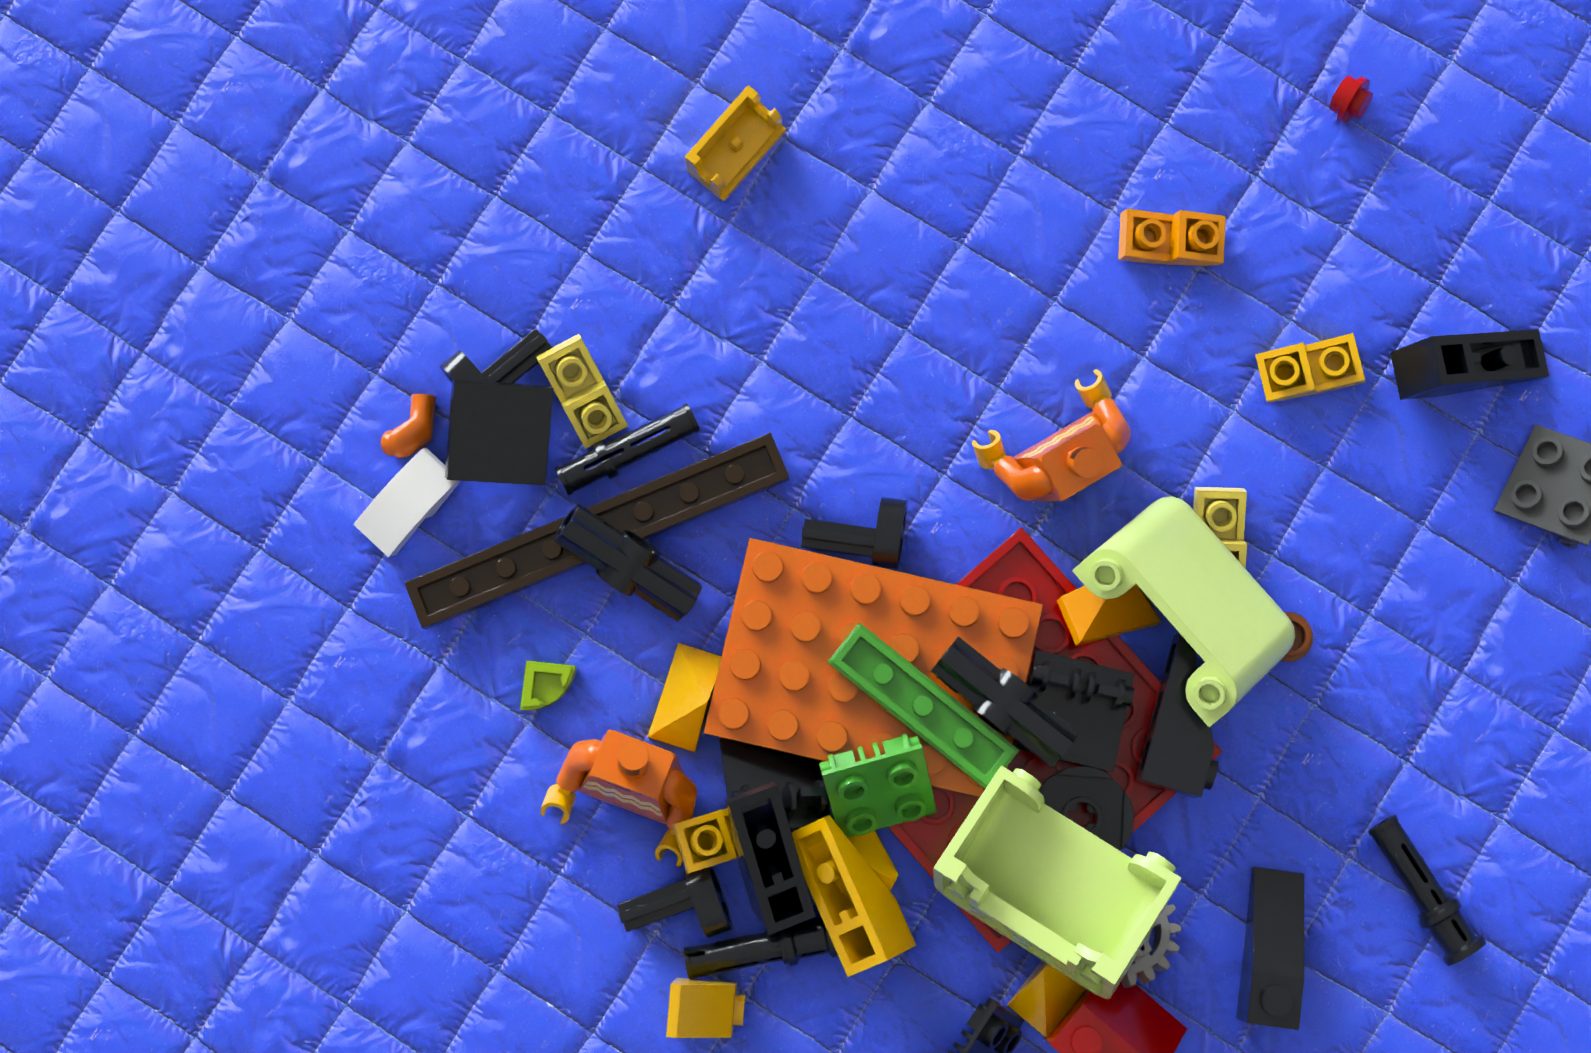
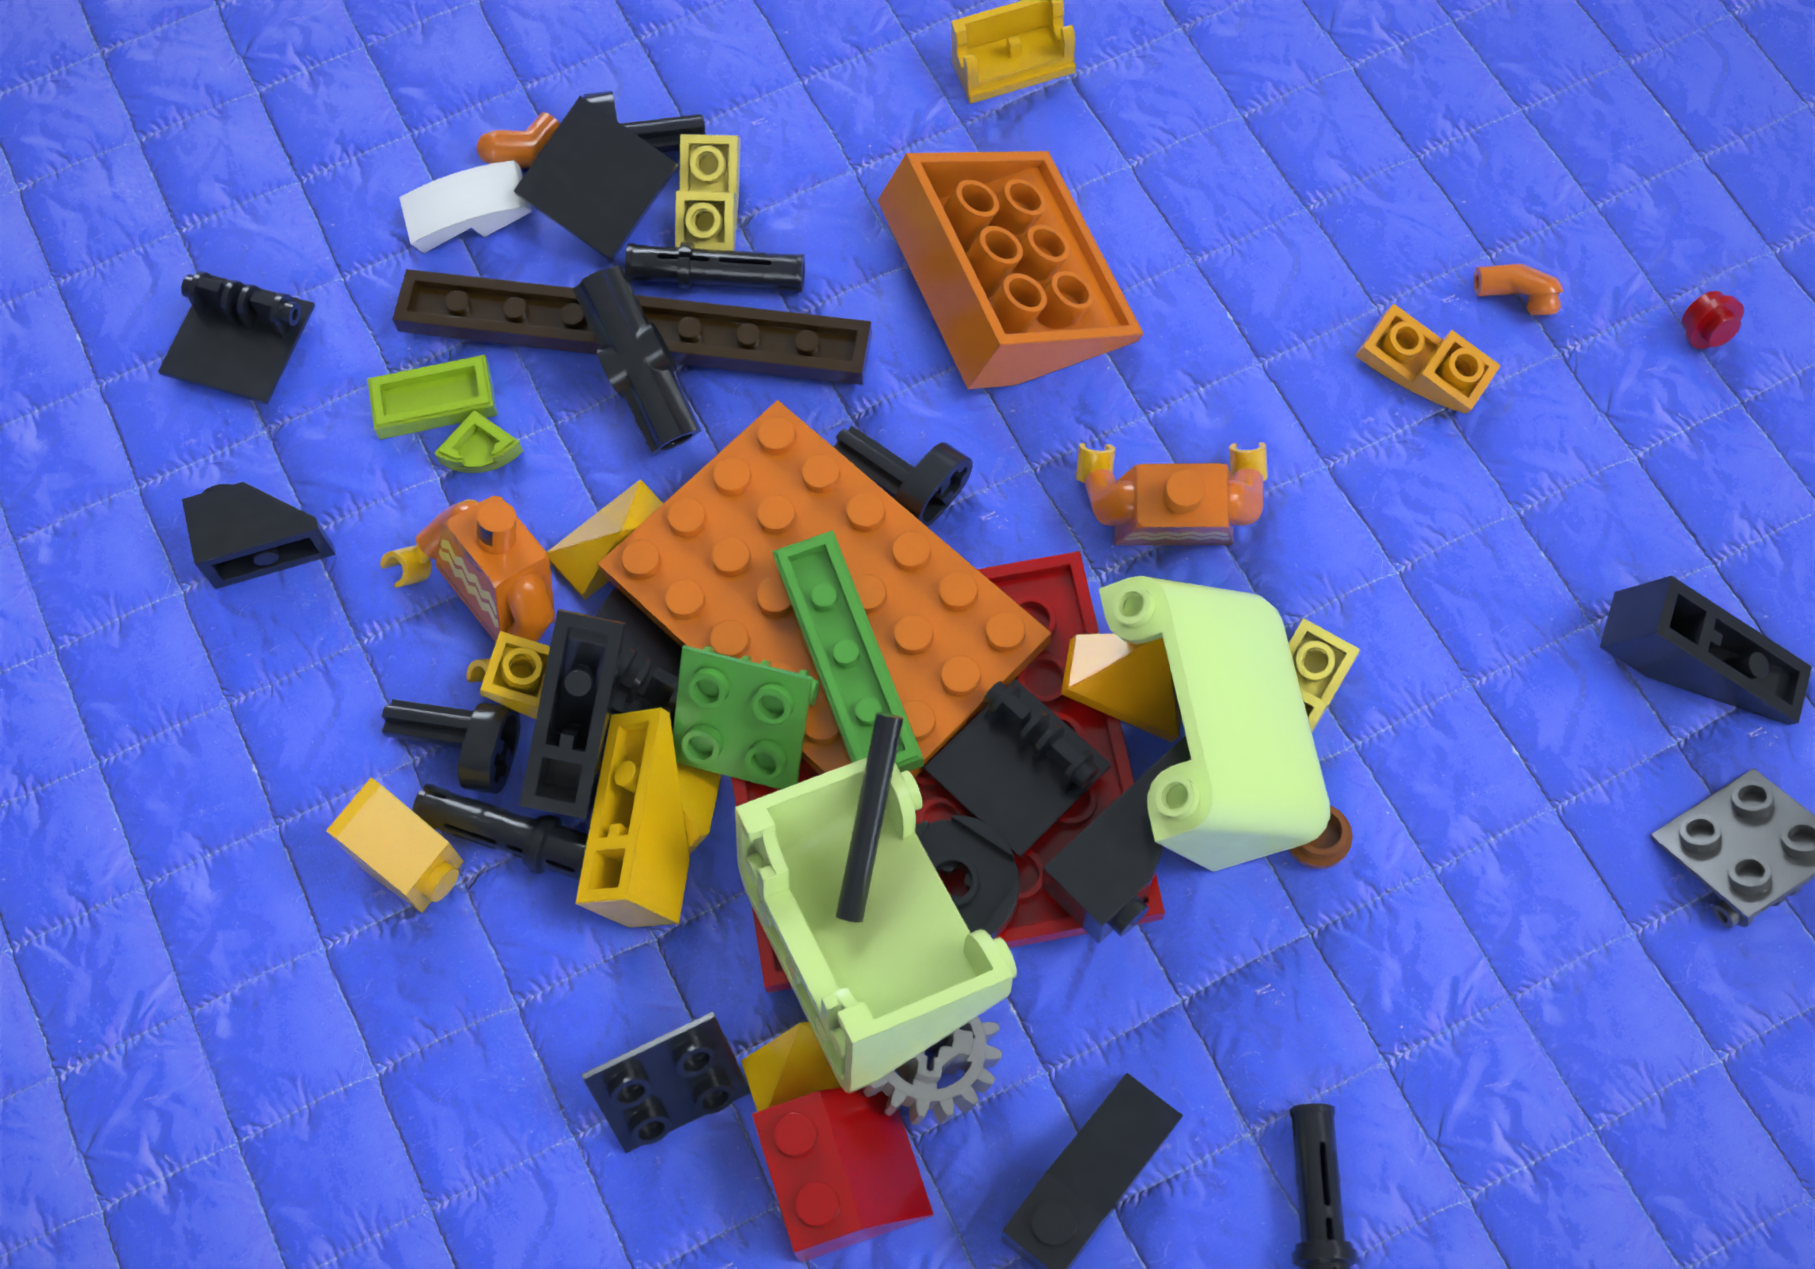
camera: 30 degrees right, 15 degrees down
black piece [930,636,1079,768] -> none
yellow slope [1255,333,1366,403] -> none
none -> black hinge [158,271,315,404]
none -> black slope [182,482,336,589]
none -> lime tile [367,354,498,440]
none -> black bar [836,712,903,923]
none -> orange slope [877,151,1144,389]
none -> orange arm [1473,264,1564,315]

